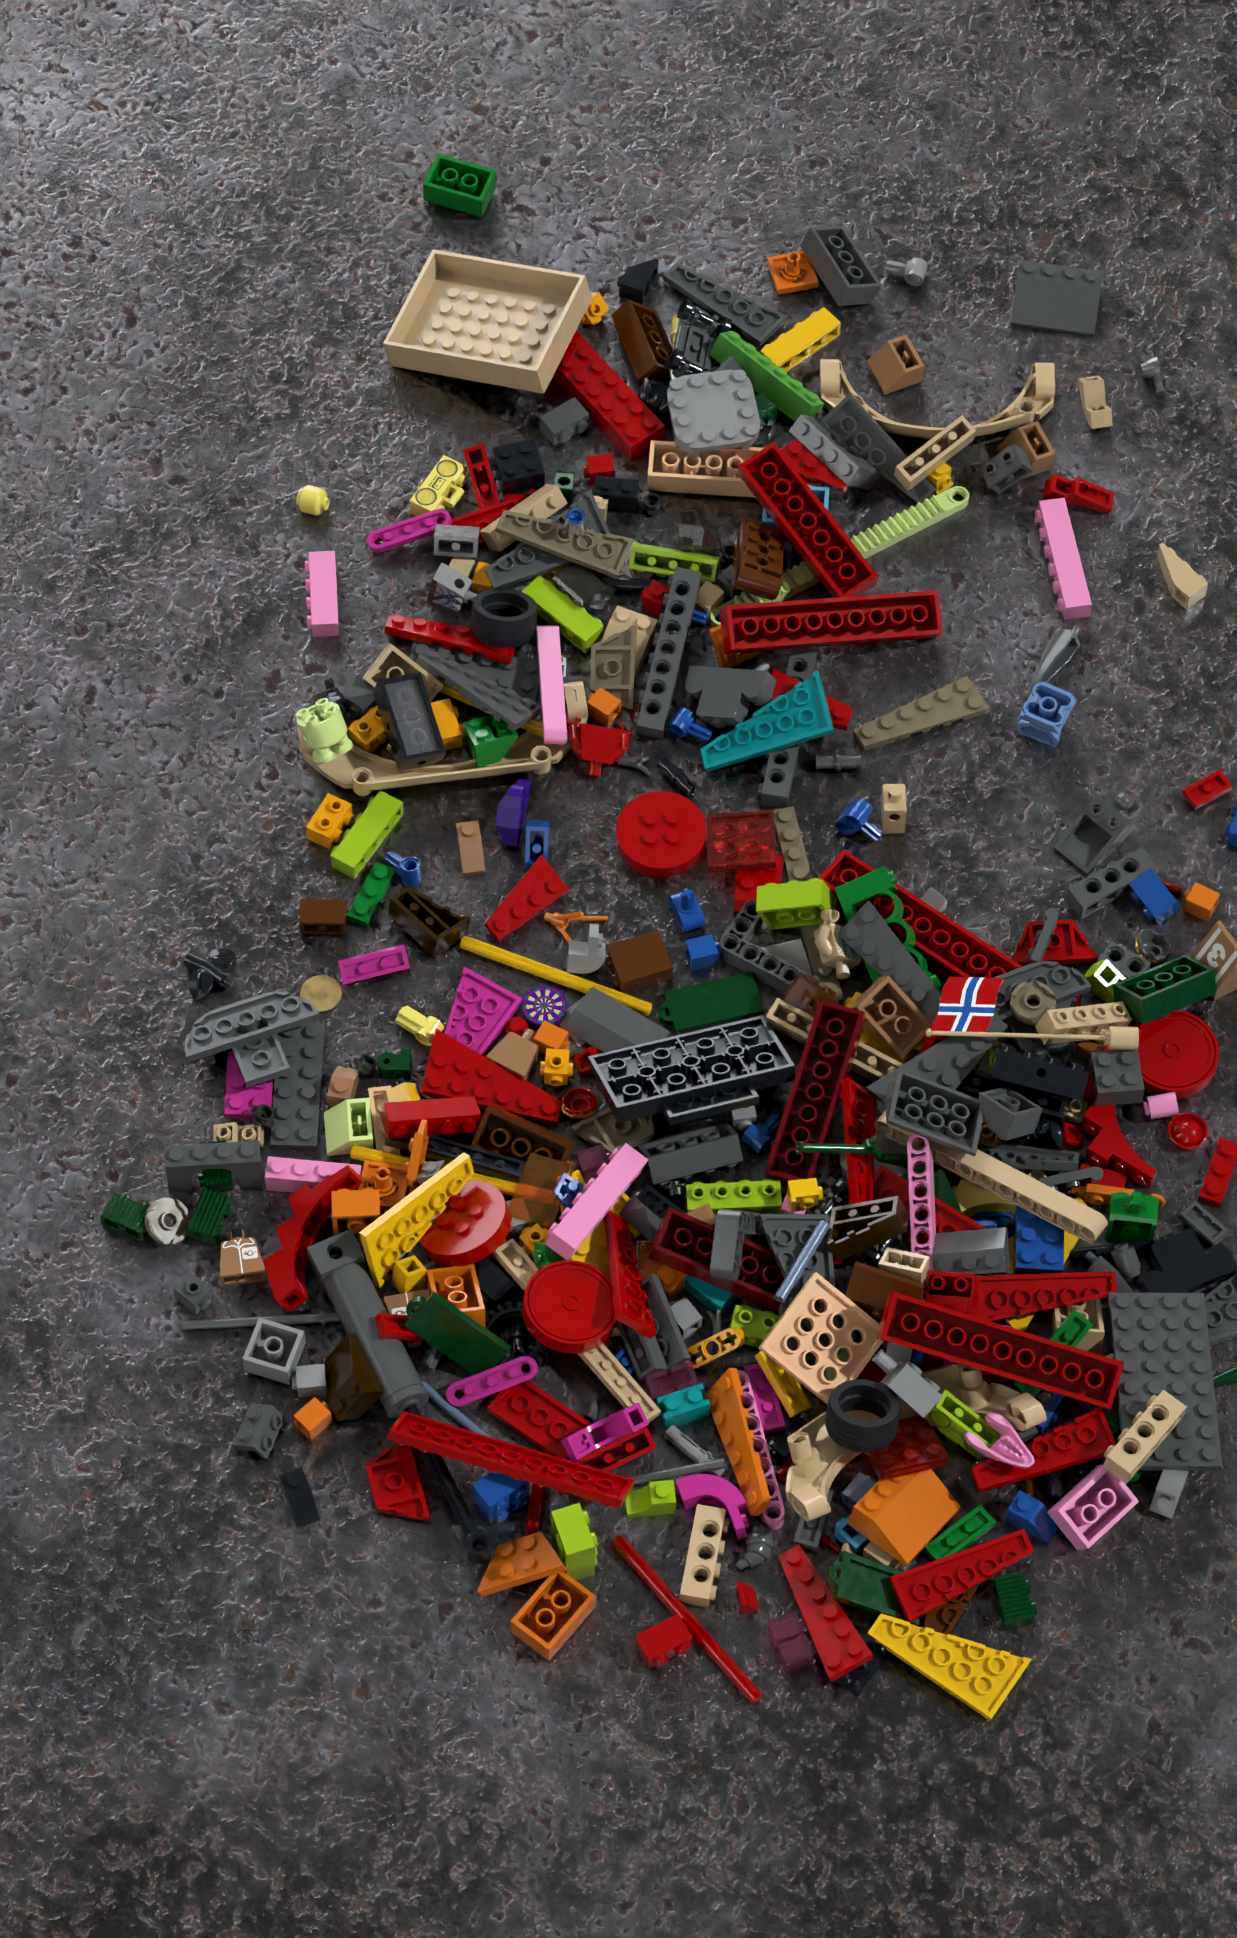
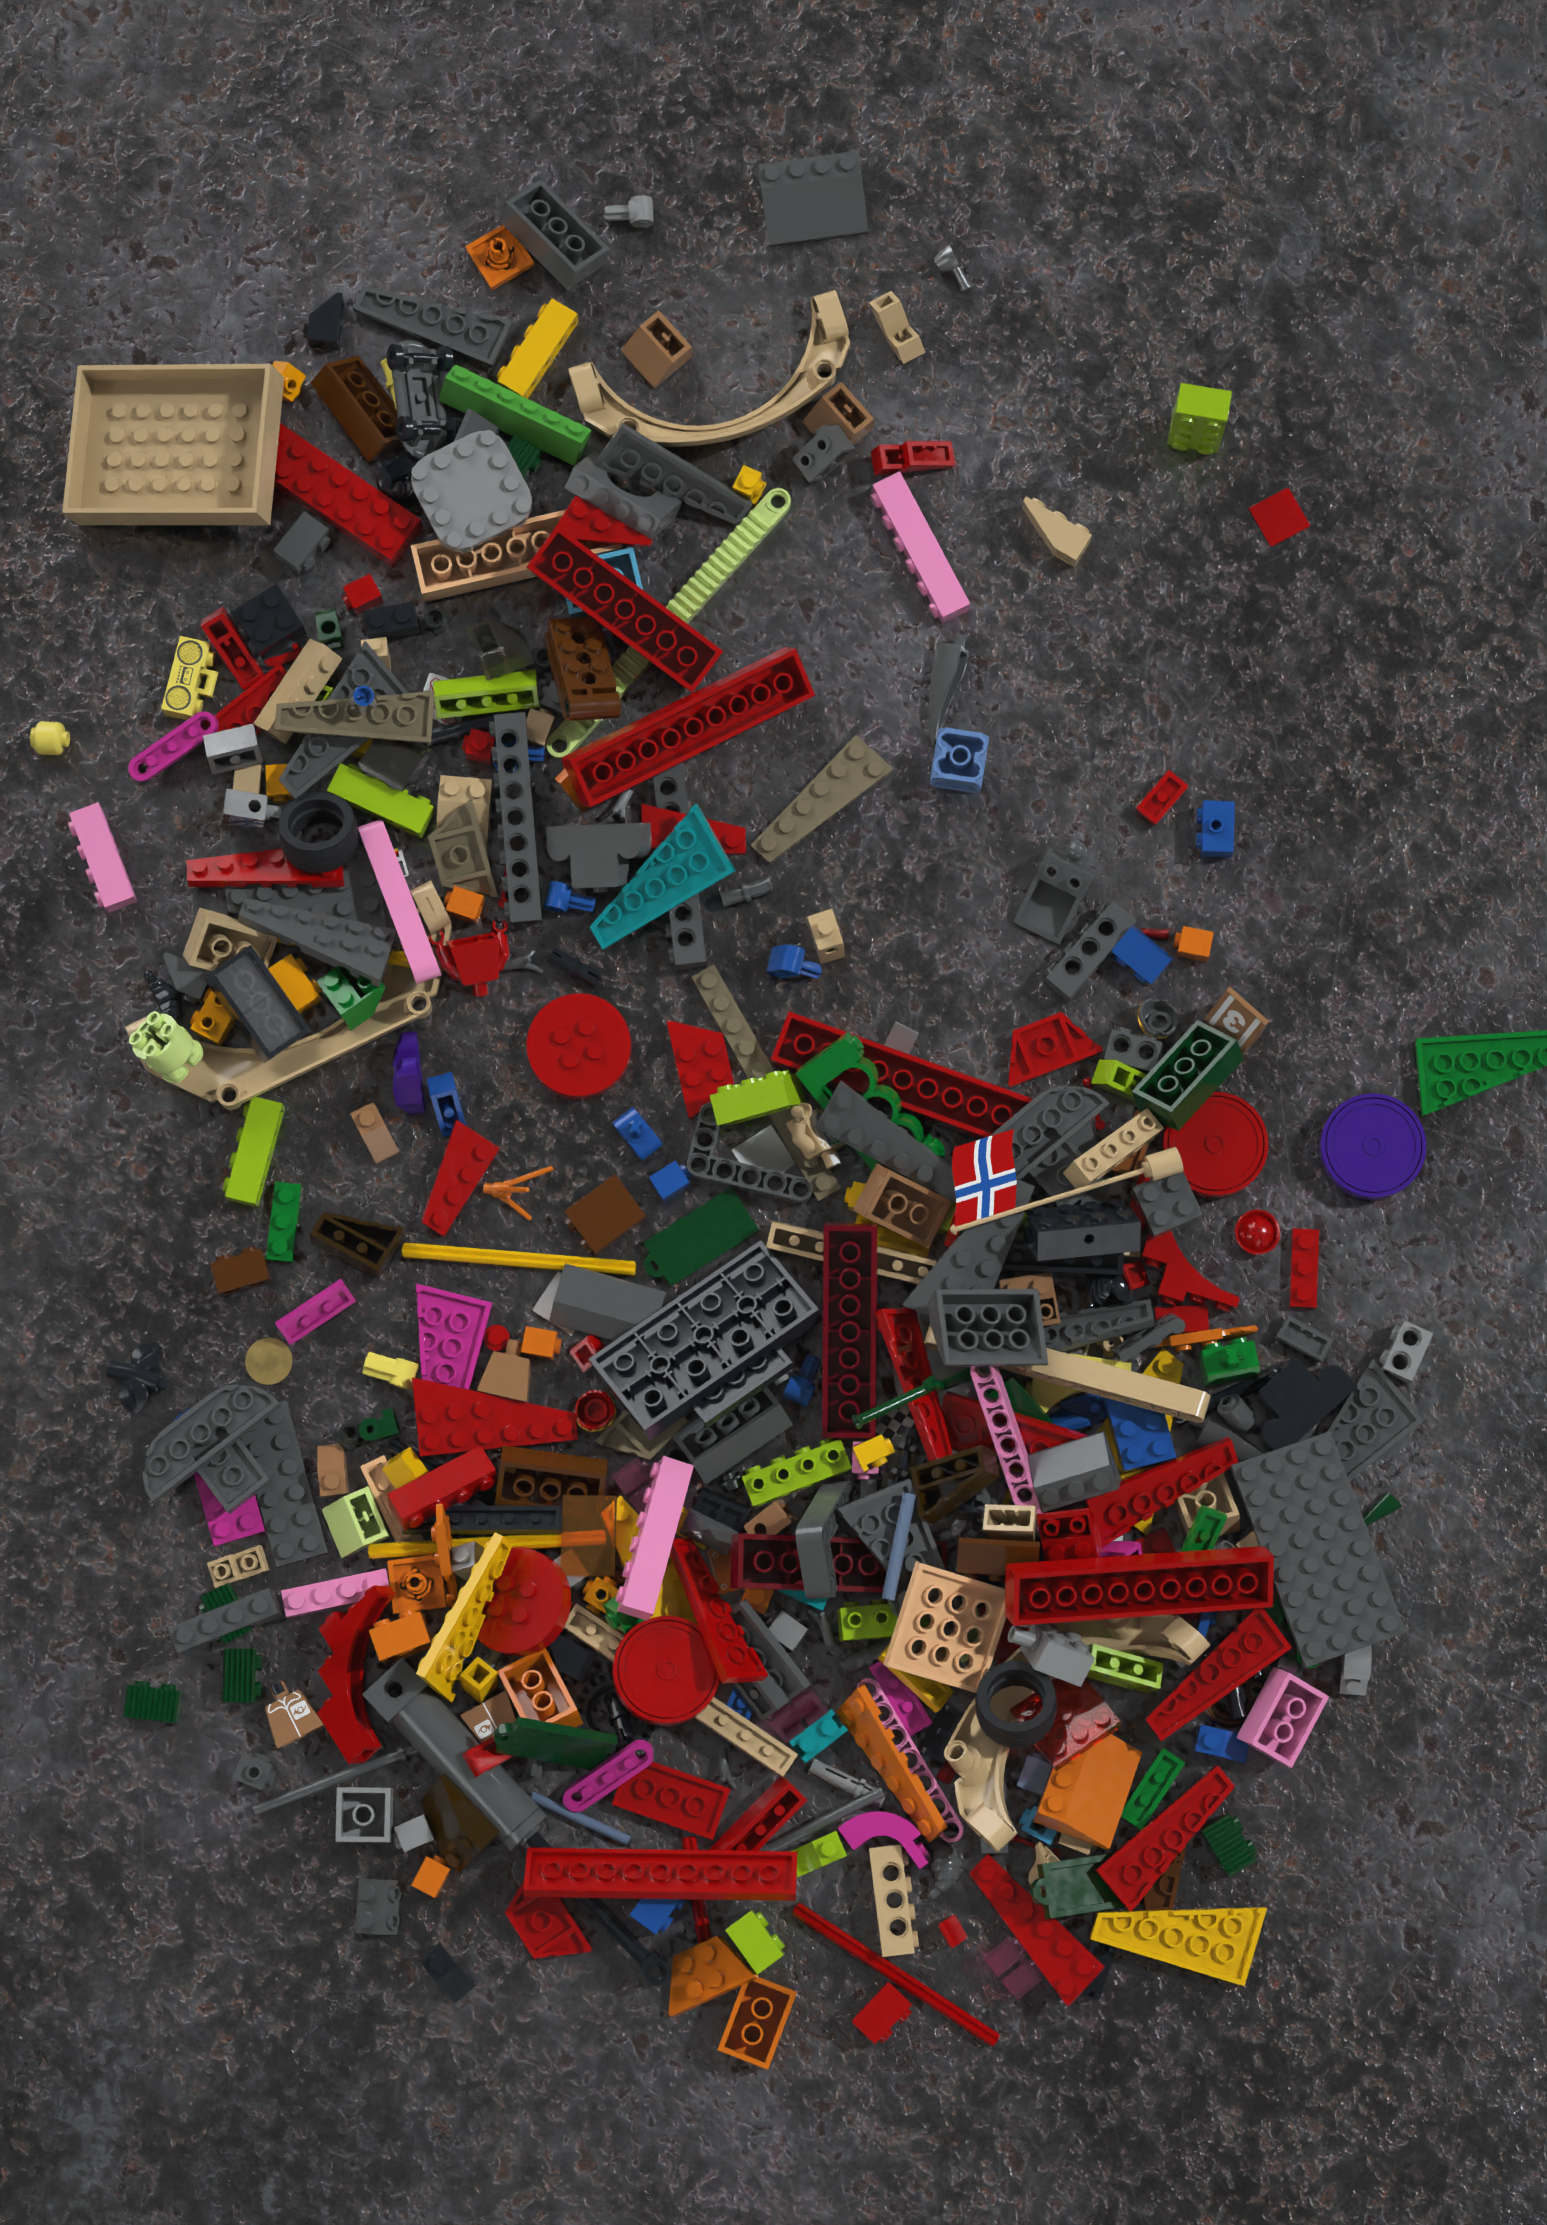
camera: 15 degrees left, 20 degrees up
tile [145,1197,191,1245] -> none
pearl dark grey plate [251,1104,275,1128] -> none
light orange brick [306,793,354,850] -> none
blue axle [384,851,422,887] -> none
green brick [423,154,497,217] -> none
dark purple tile [521,986,567,1028] -> none
light orange brick [540,1048,573,1086] -> none
blue piece [553,1173,583,1209] -> none
dark pink arch [561,1402,649,1461] -> none
light grey brick [567,924,606,974] -> none
light orange beam [684,1327,745,1369] -> none
clear red plate [706,810,776,873] -> none
reddish brown brick [784,972,838,1017] -> none
tan brick [894,415,976,491] -> none
bright pink animal [964,1412,1035,1469] -> none
dark grey slope [978,1086,1043,1140] -> none
dark tan tile [1010,981,1056,1025] -> none
dark grey plate [1027,908,1059,964] -> none
tan brick [1103,1390,1187,1484] -> none
bright pink brick [1143,1092,1179,1120] -> none

